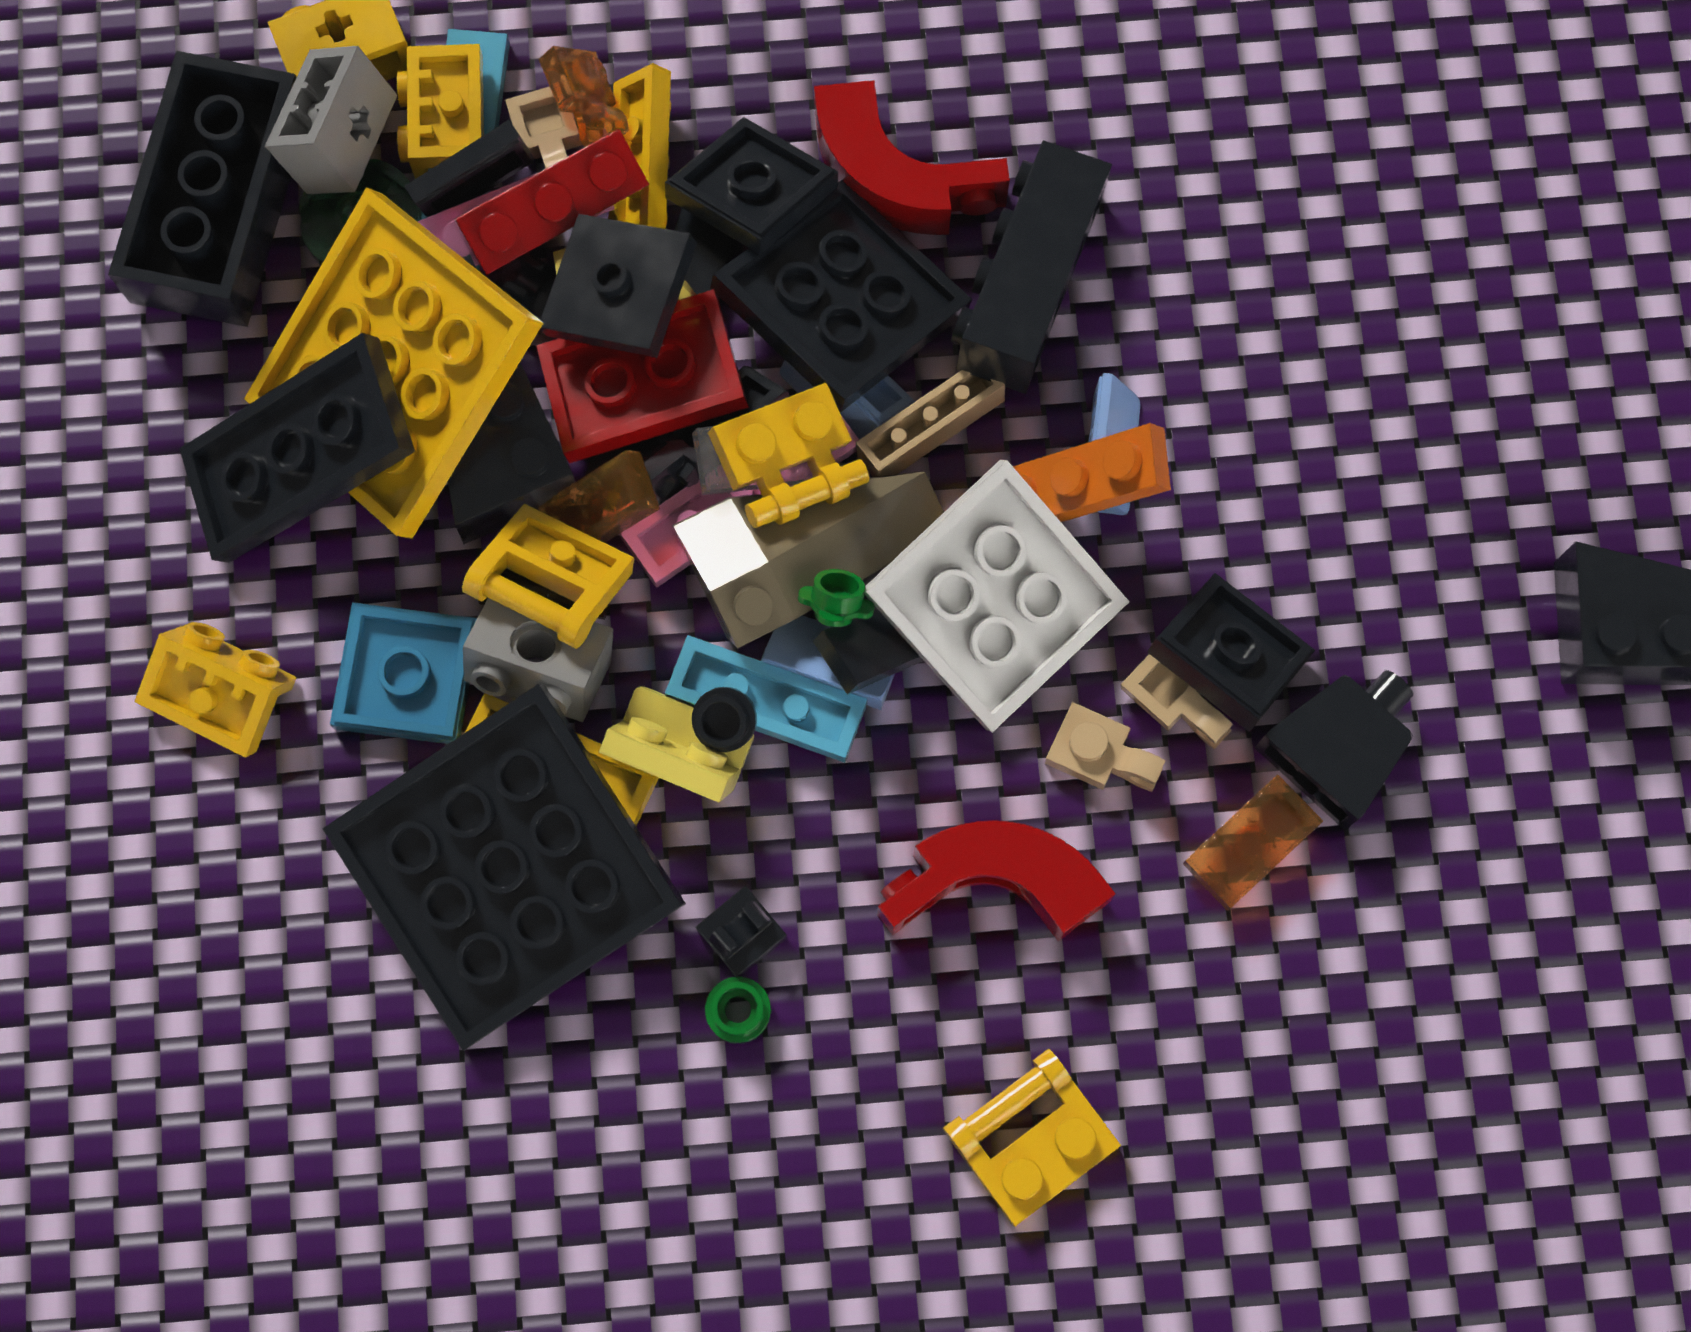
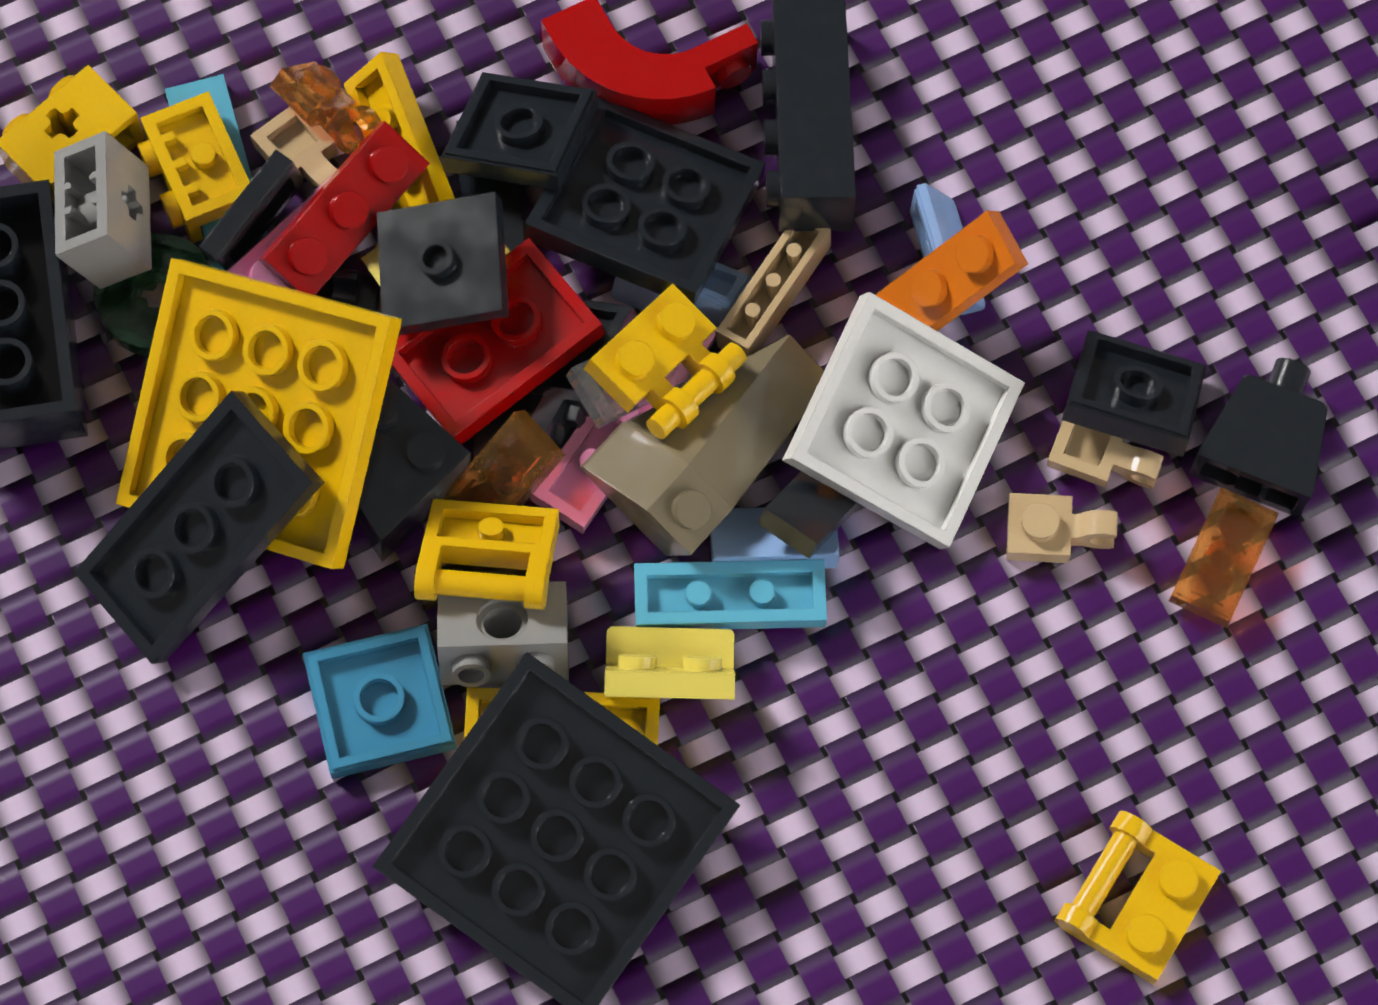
camera: 25 degrees left, 5 degrees down
yellow bracket [134,622,296,758] -> none
black plate [692,687,757,752] -> none
black tile [695,885,787,977] -> none
green plate [705,977,771,1043] -> none
green plate [798,569,875,627] -> none
red arch [877,820,1116,941] -> none

